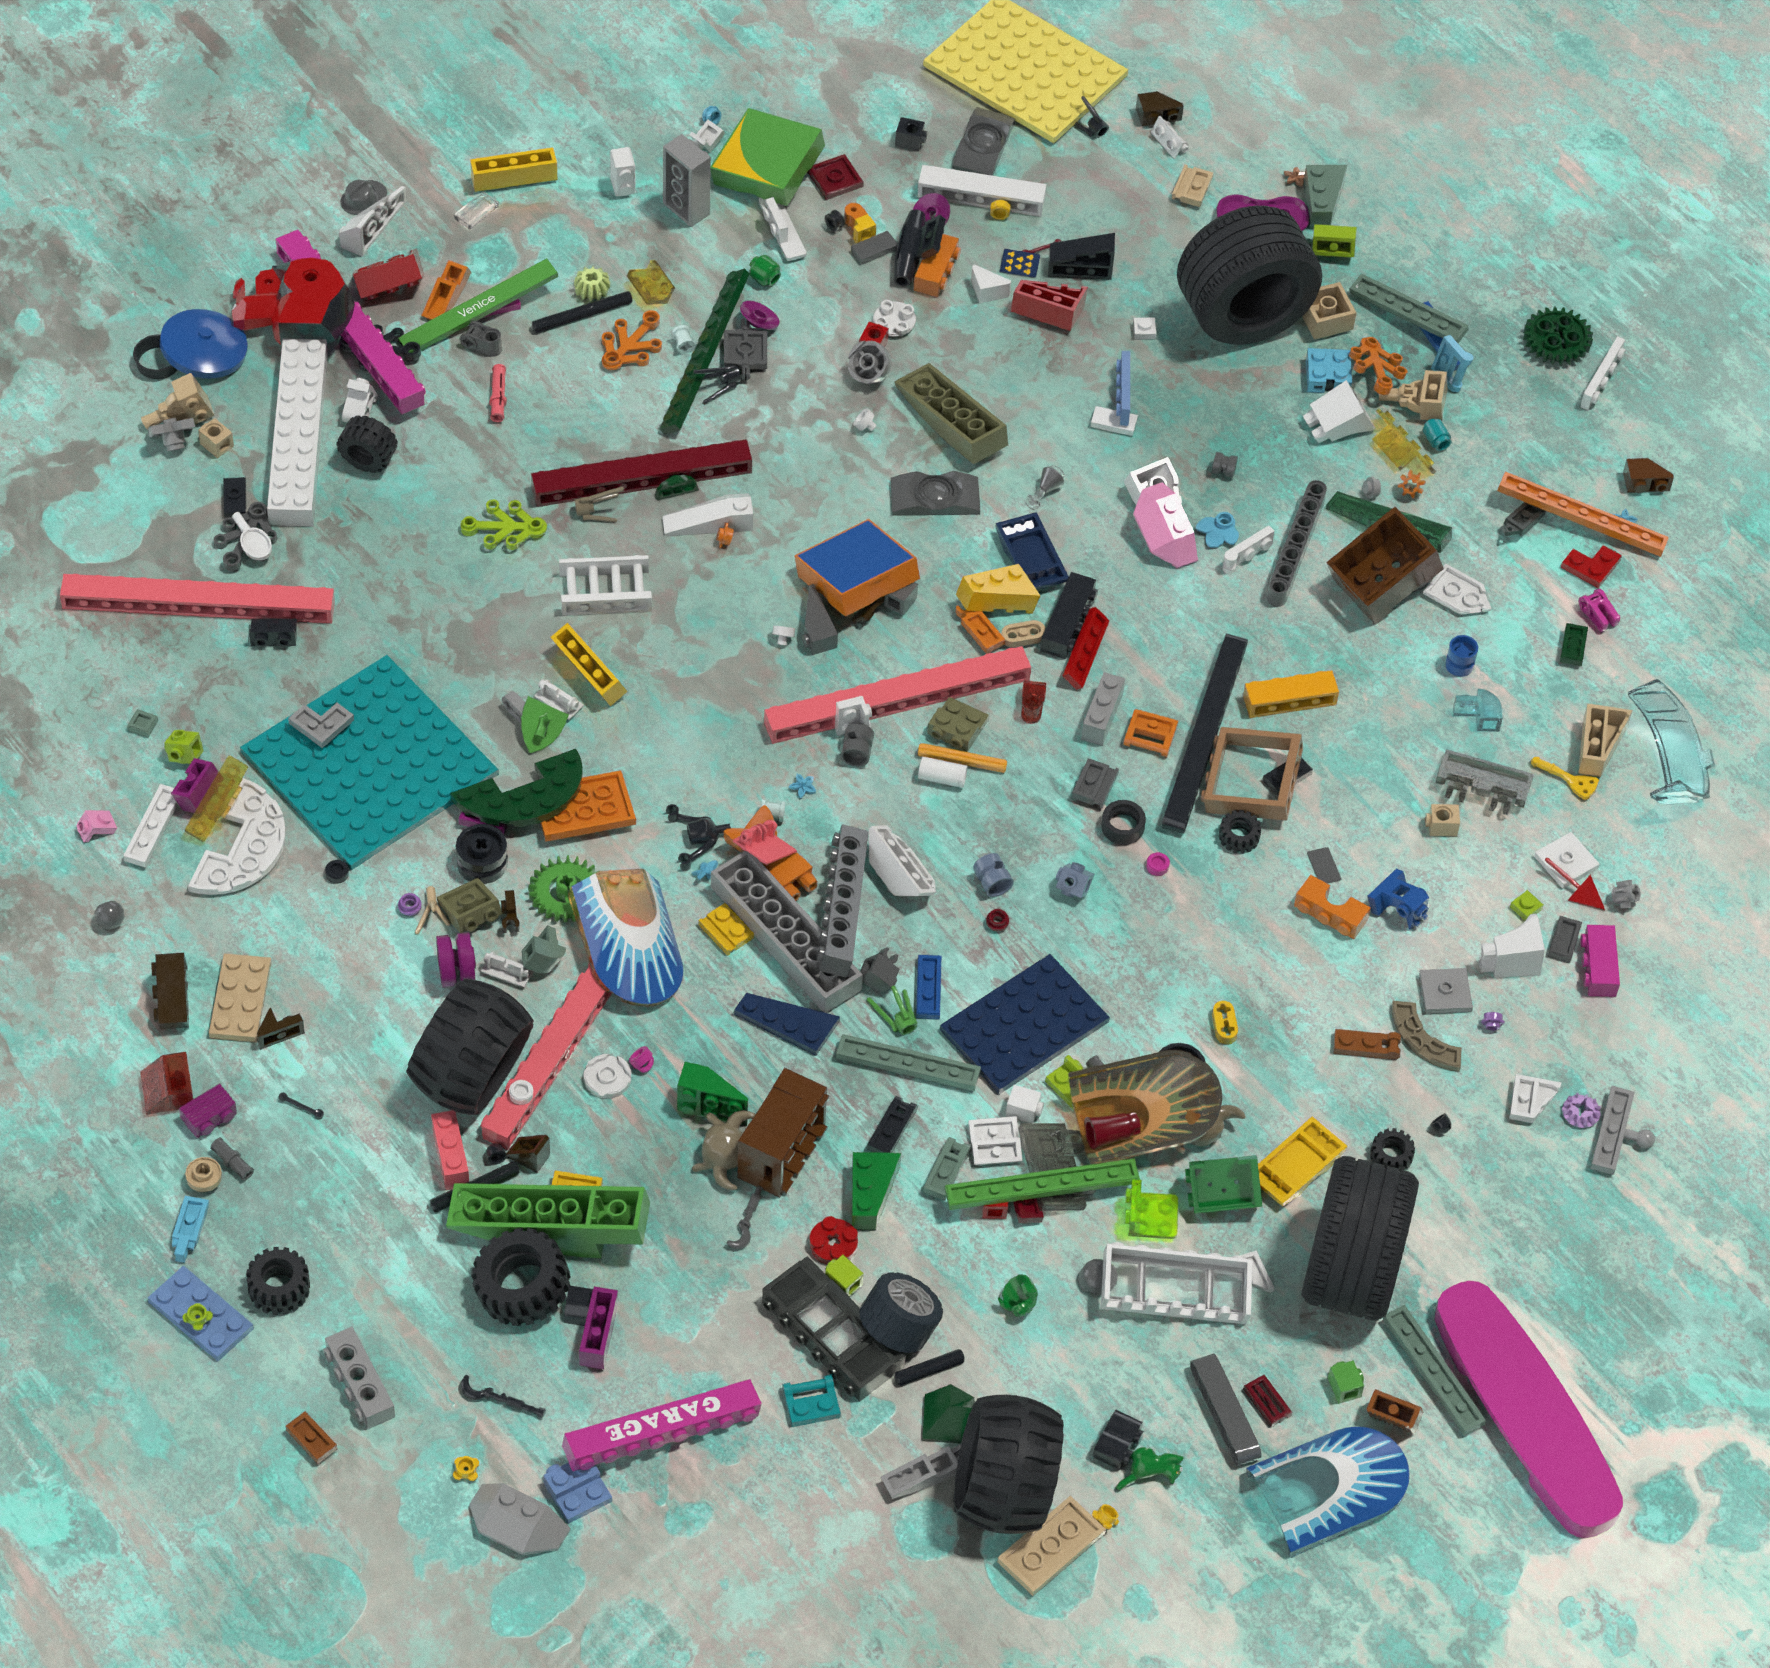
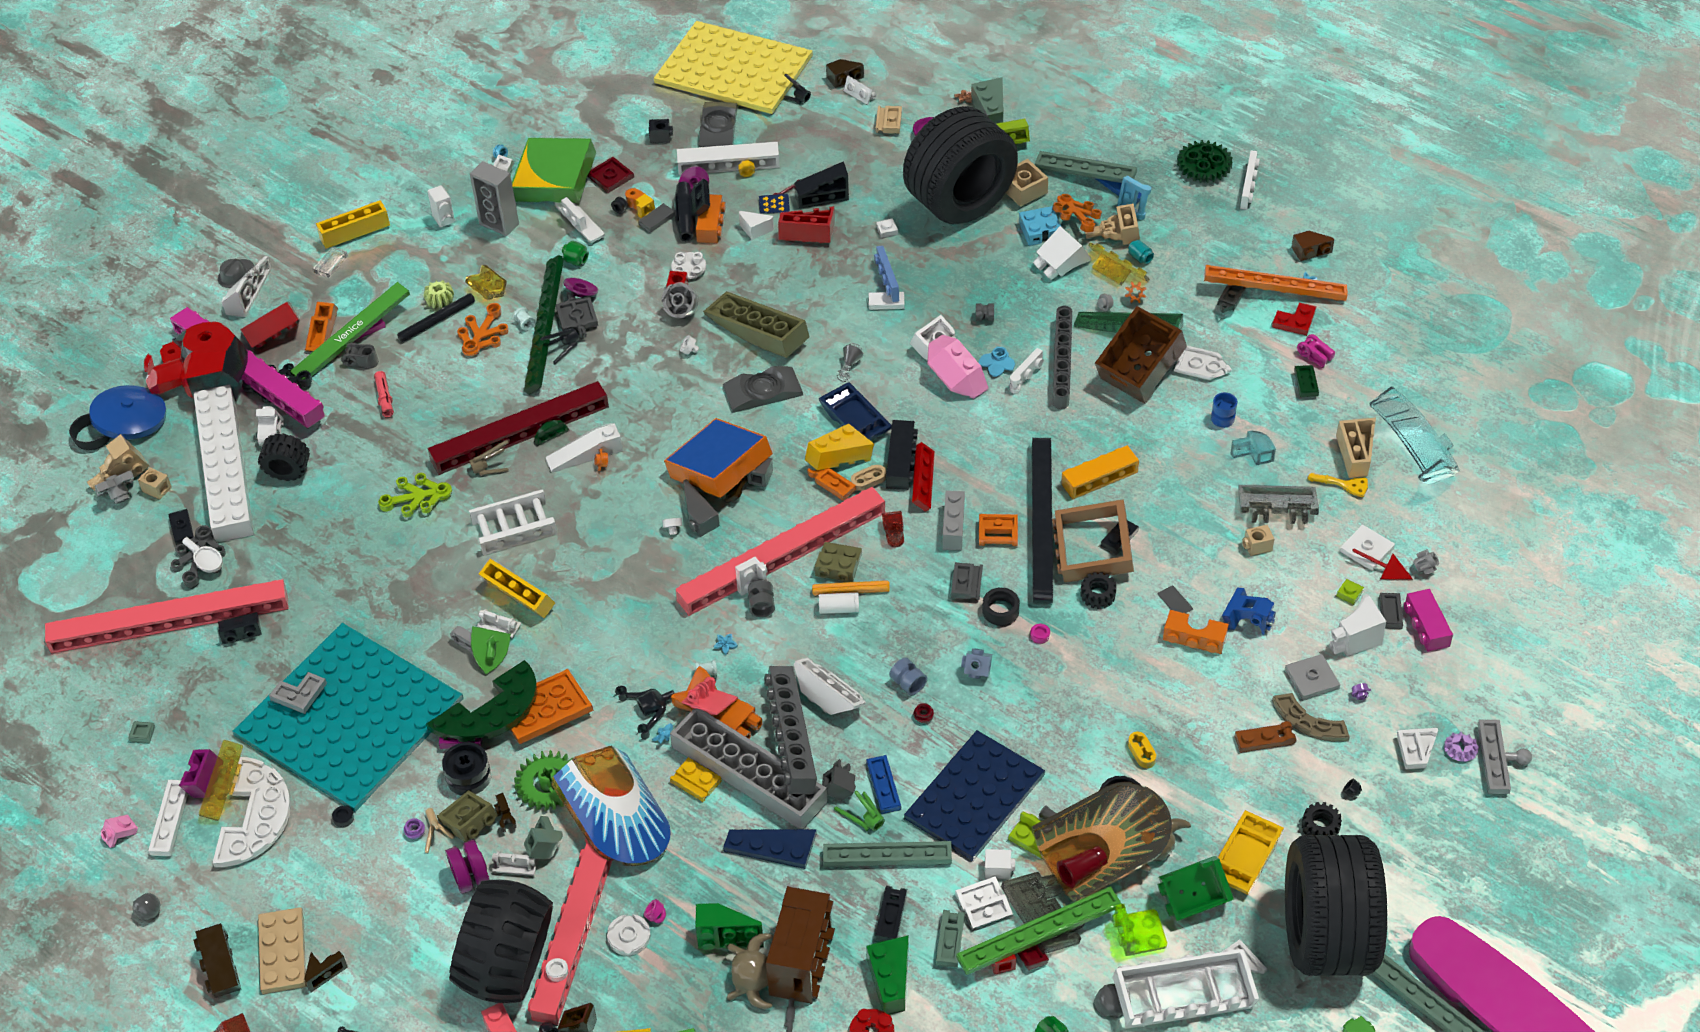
camera: 10 degrees left, 5 degrees down
lime brick [164,730,204,764] -> none

